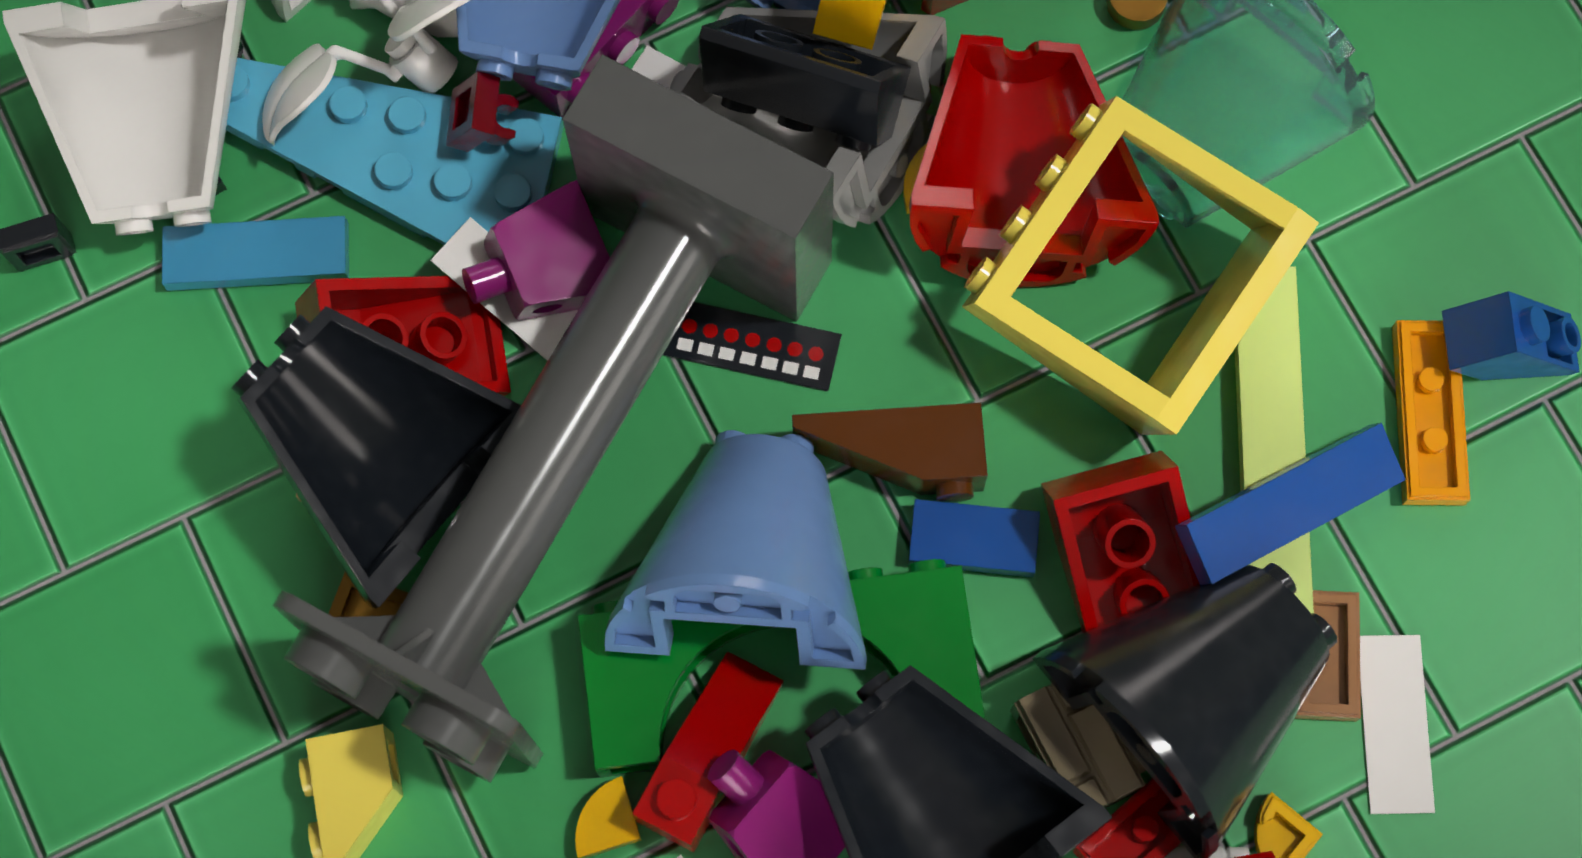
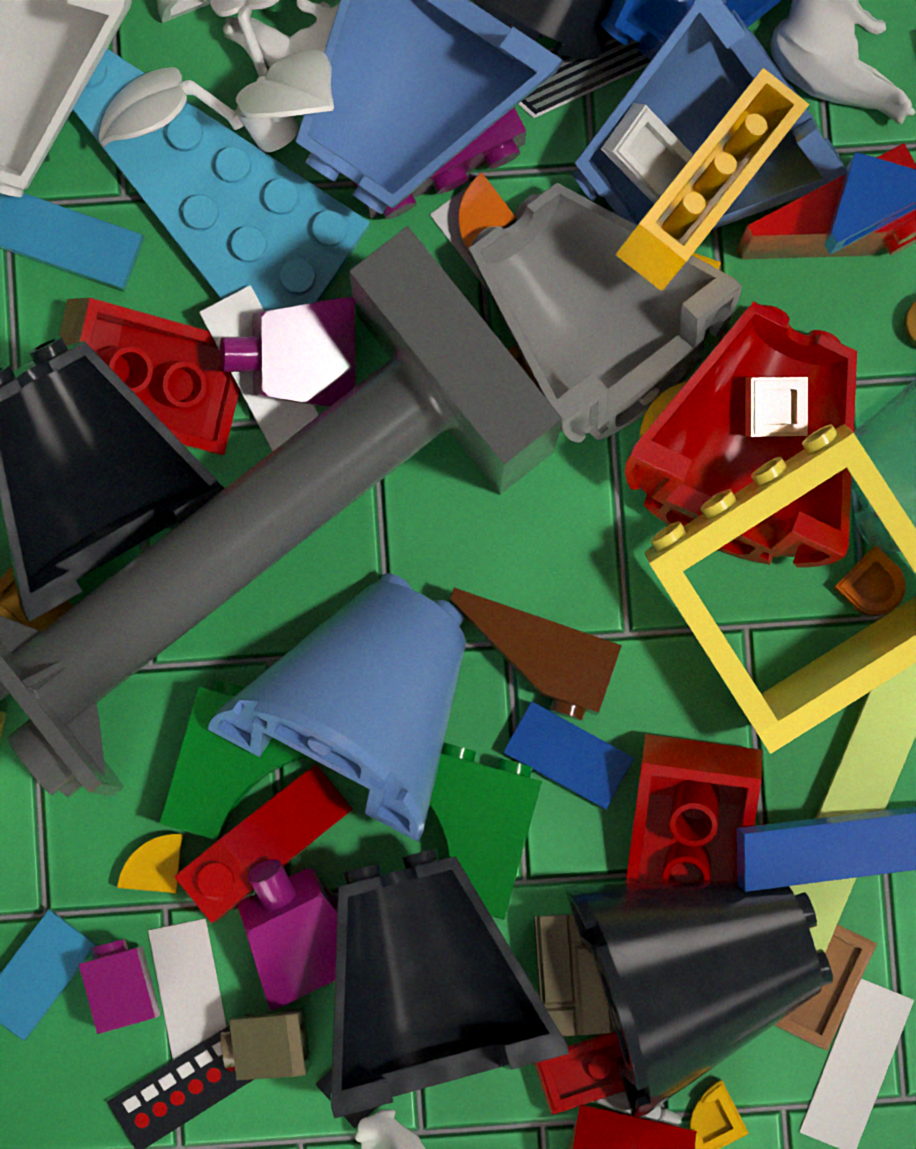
camera: 20 degrees right, 10 degrees up
dark red tile [446,71,519,152] -> none
black sticker [663,302,842,391] -> none
black slope [699,14,911,151] -> none
none -> orange tile [458,173,516,256]
none -> tile [745,377,808,437]
none -> orange tile [833,545,906,617]

